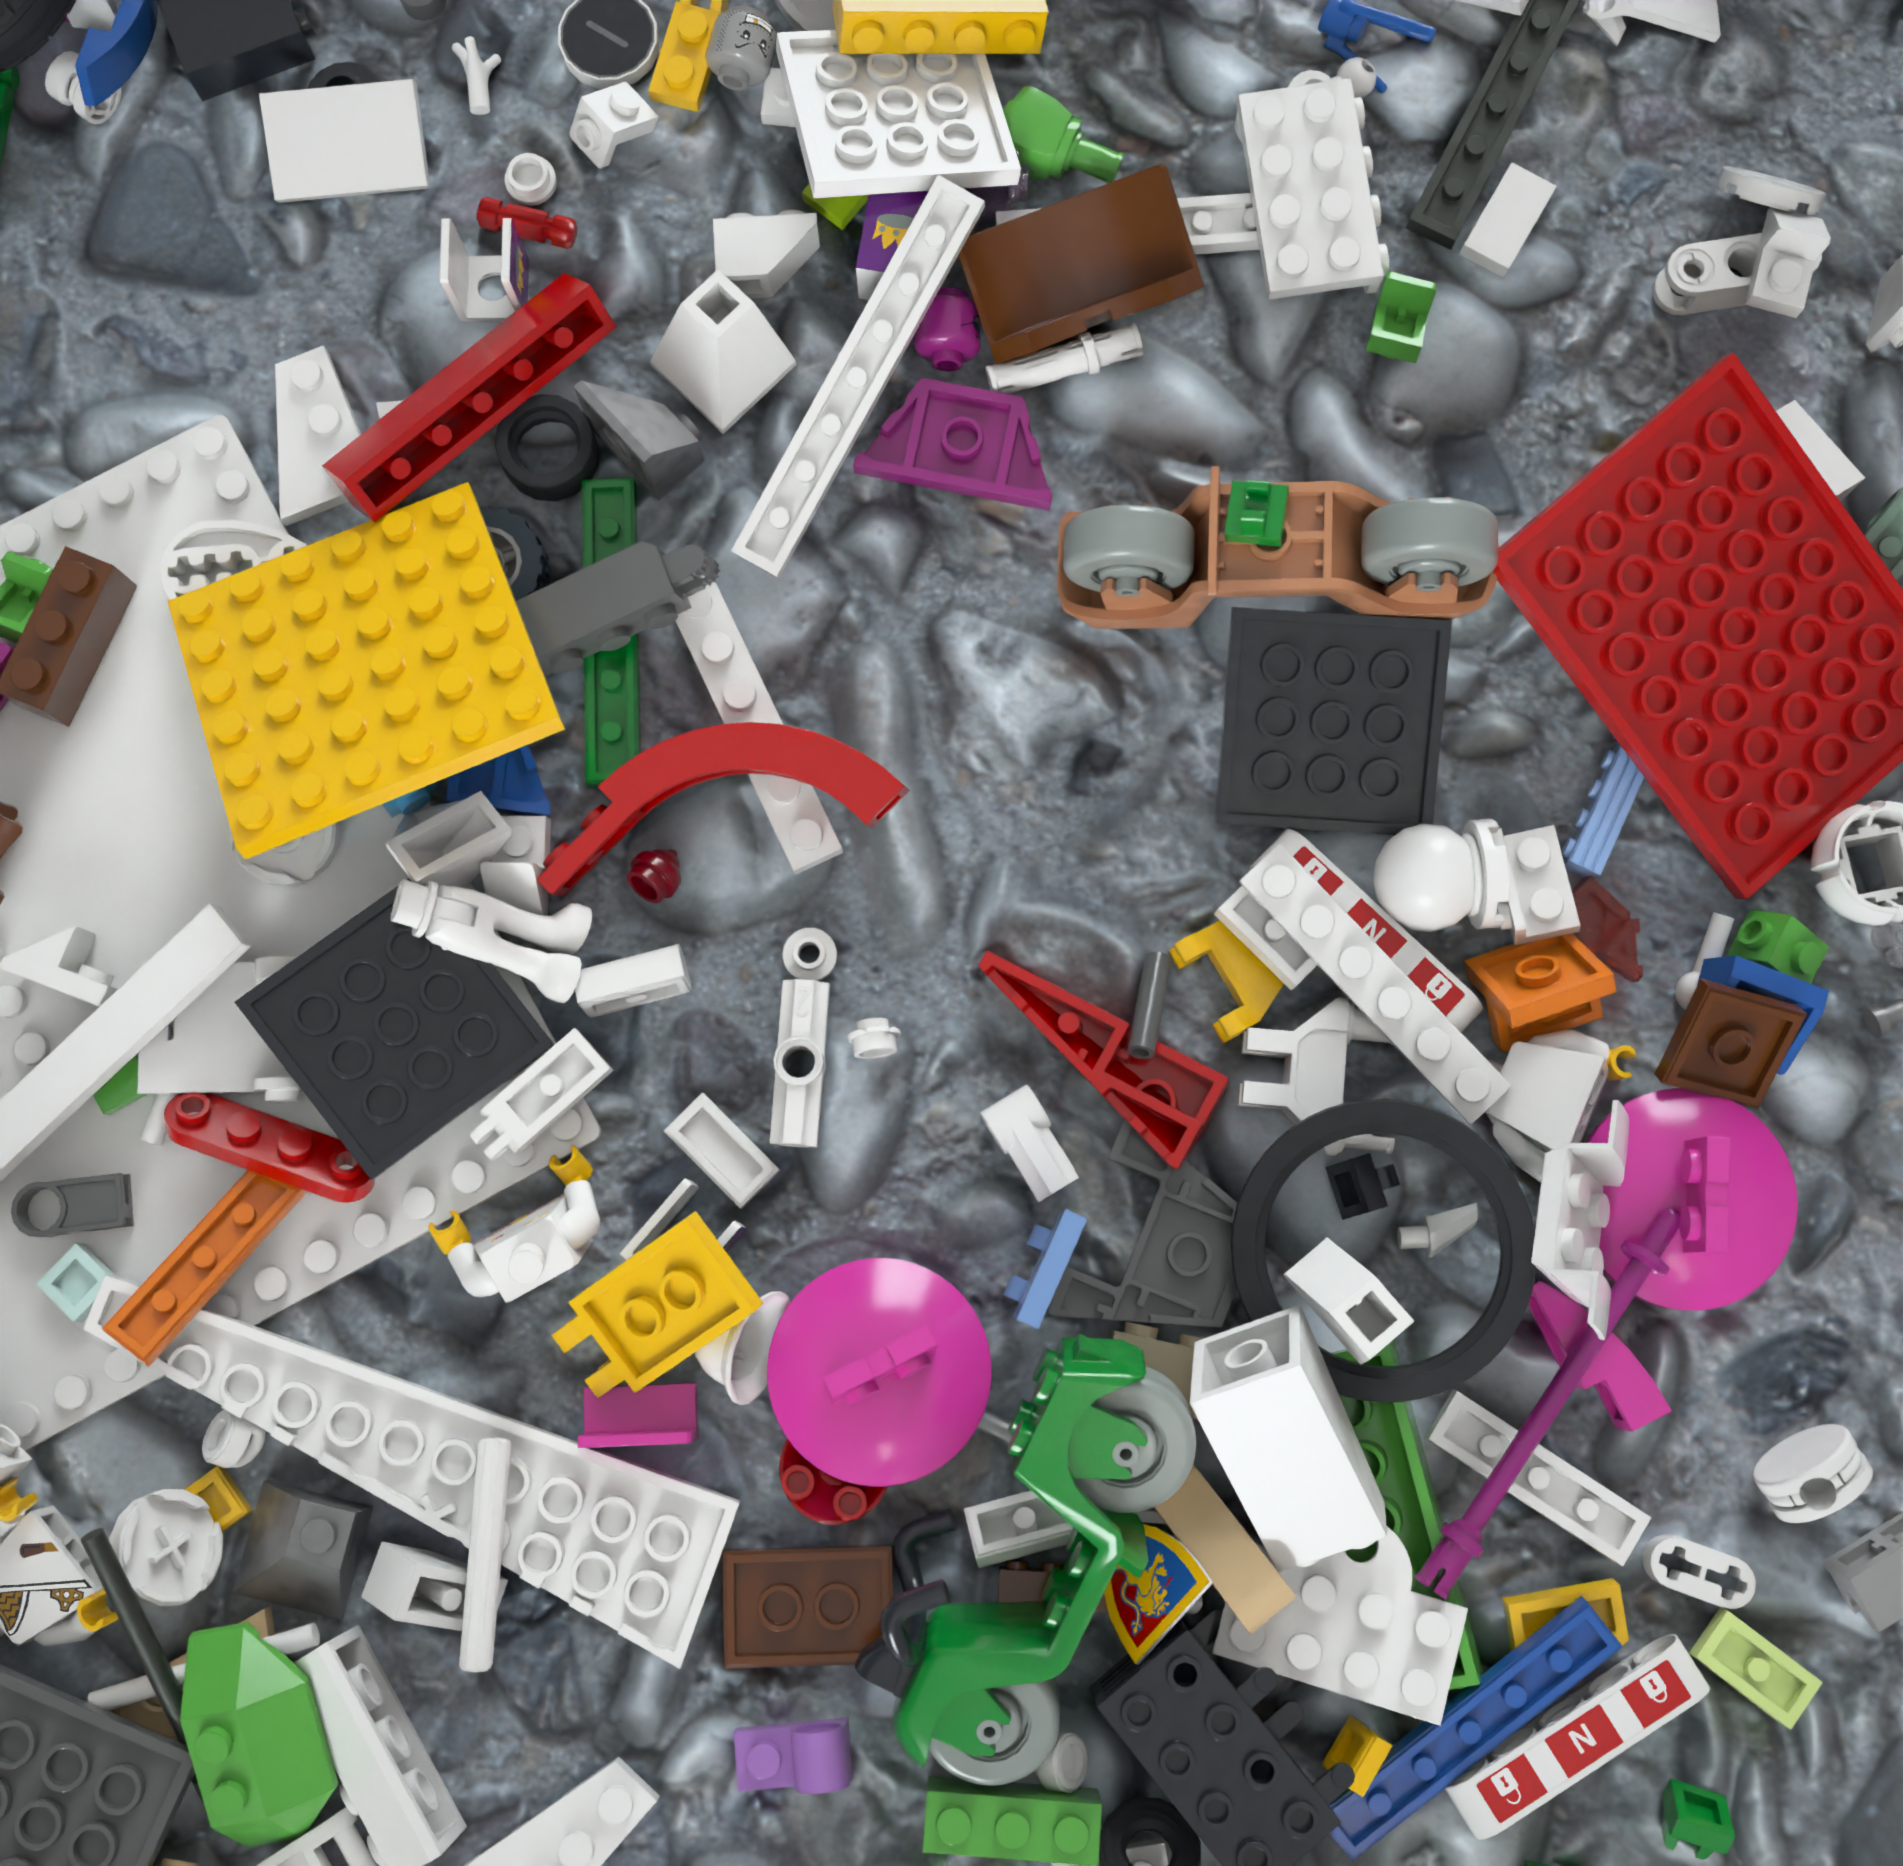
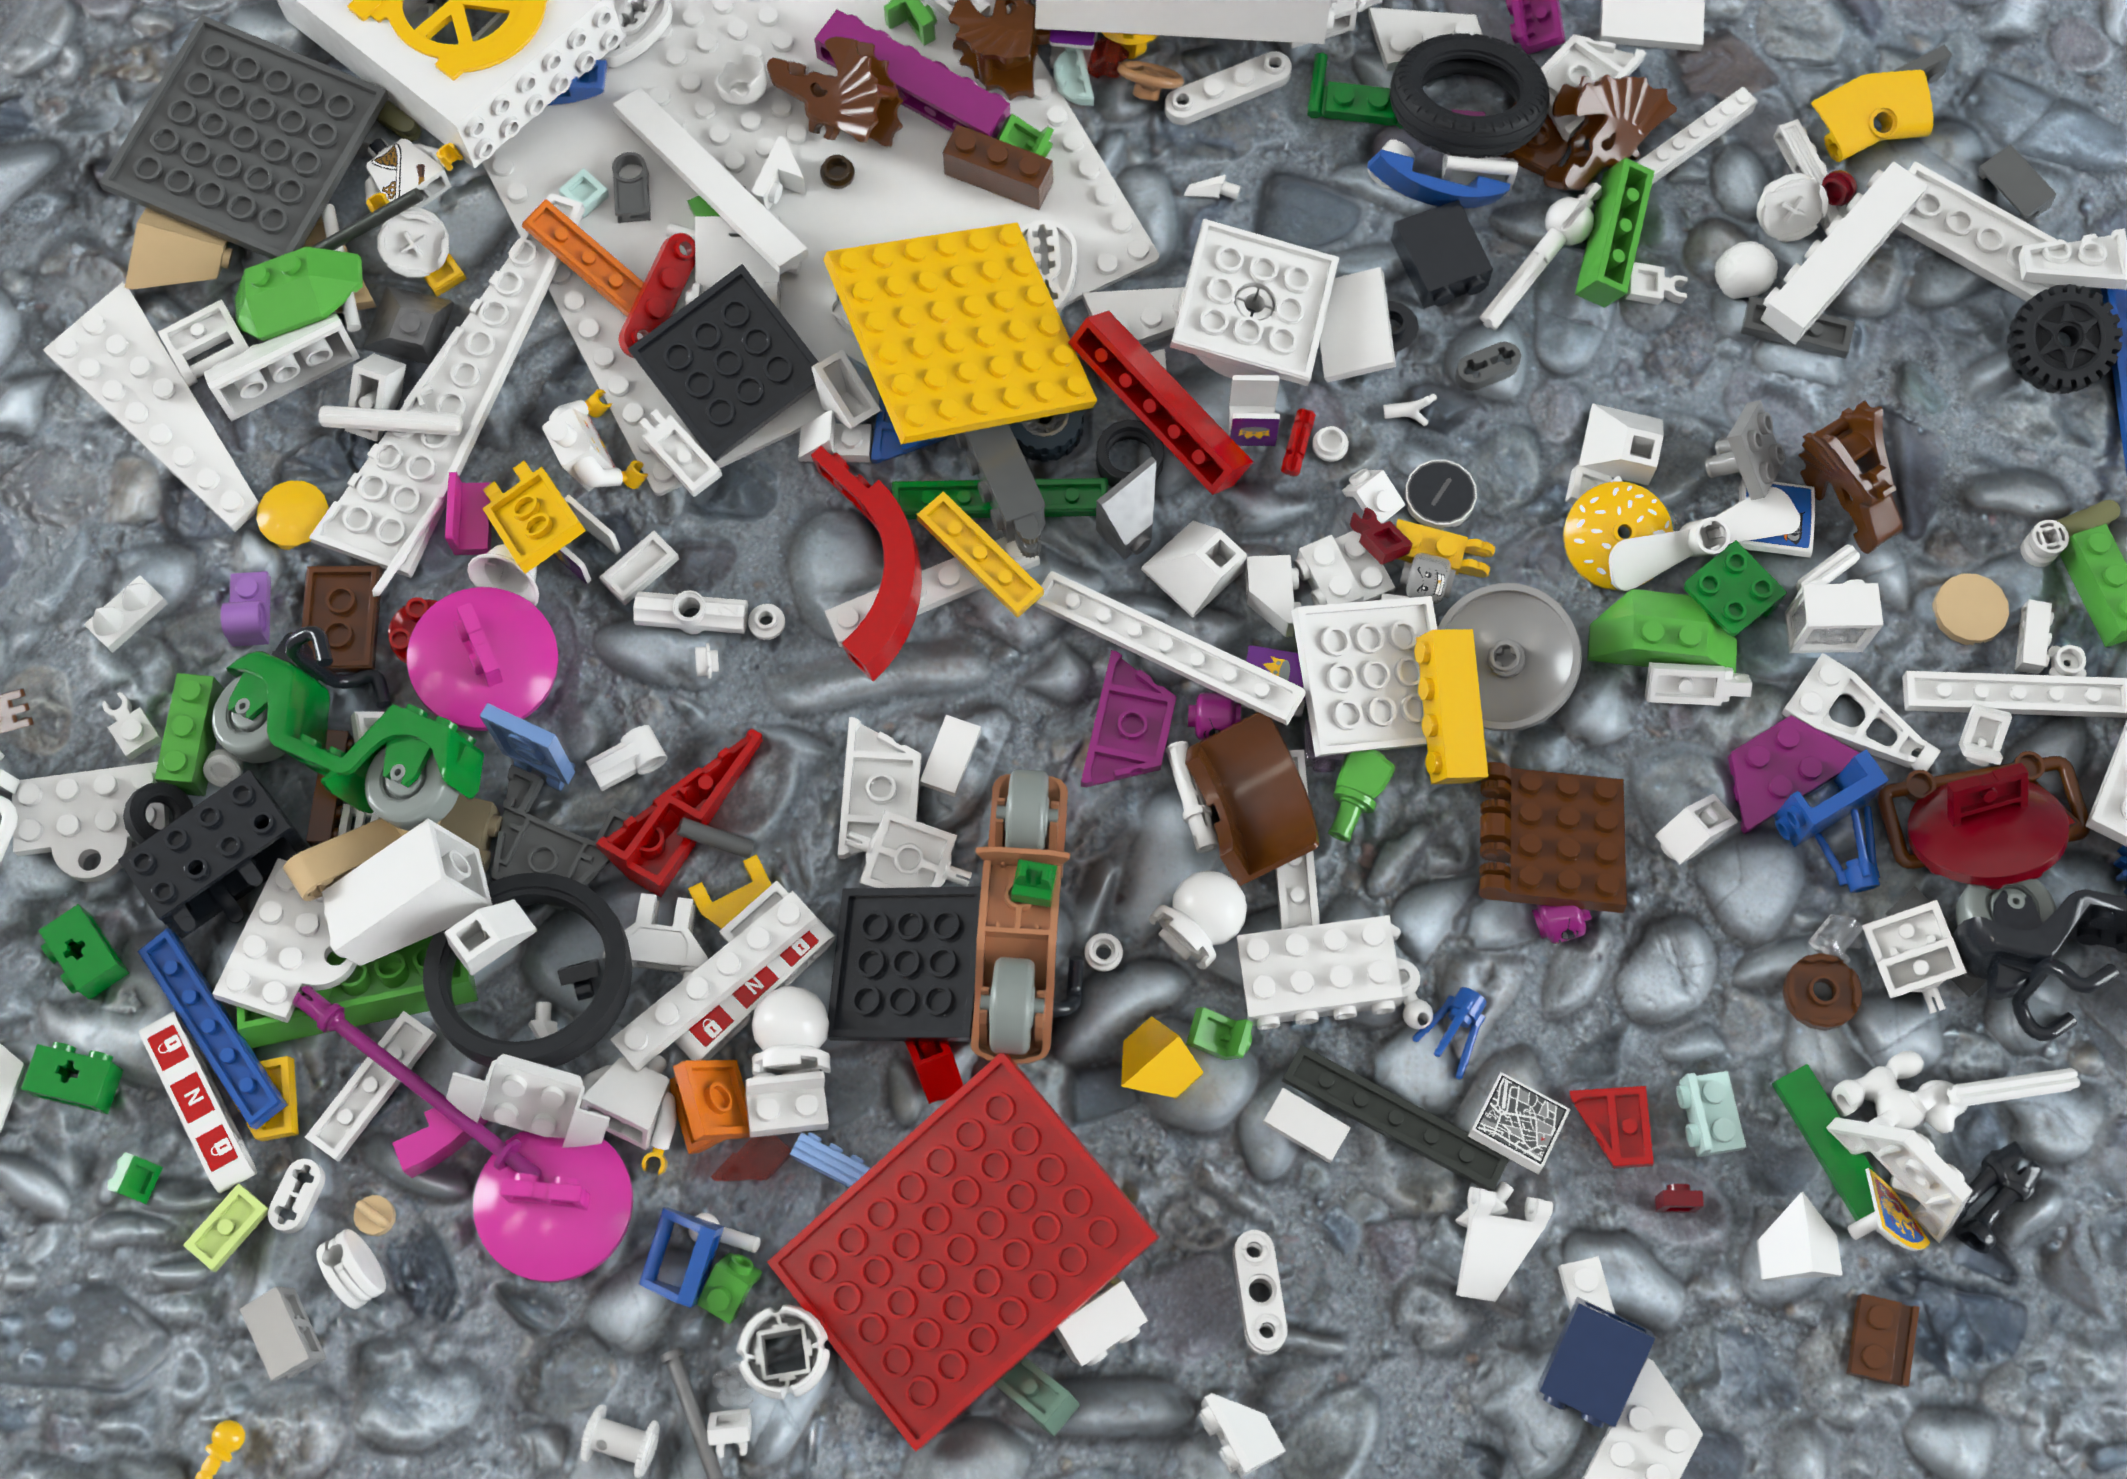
camera: 90 degrees right, 10 degrees down
white tile [202,1410,266,1468] -> none
white piece [390,879,592,1003] -> none
white brick [575,944,693,1018] -> none
dark red plate [627,849,682,903] -> none
shield [1104,1524,1213,1665] -> none
yellow tile [1322,1715,1392,1797] -> none
reddish brown tile [1654,979,1807,1109] -> none
white tile [1716,167,1826,215] -> none
white slope [1745,207,1831,318] -> none
none -> yellow dish [256,480,329,550]
none -> tan tile [353,1195,396,1236]
none -> white axle [372,497,443,597]
none -> dark brown plate [820,155,855,189]
none -> white wing [838,717,922,859]
none -> white plate [845,810,972,888]
none -> red slope [904,1041,964,1104]
none -> yellow plate [917,491,1044,618]
none -> white tile [920,715,981,797]
none -> white plate [1084,933,1123,972]
none -> yellow slope [1121,1016,1204,1099]
none -> white tile [1149,870,1247,969]
none -> white piece [1170,219,1339,386]
none -> white bar [1184,175,1241,200]
none -> white plate [1295,531,1396,605]
none -> dark red plate [1350,508,1413,565]

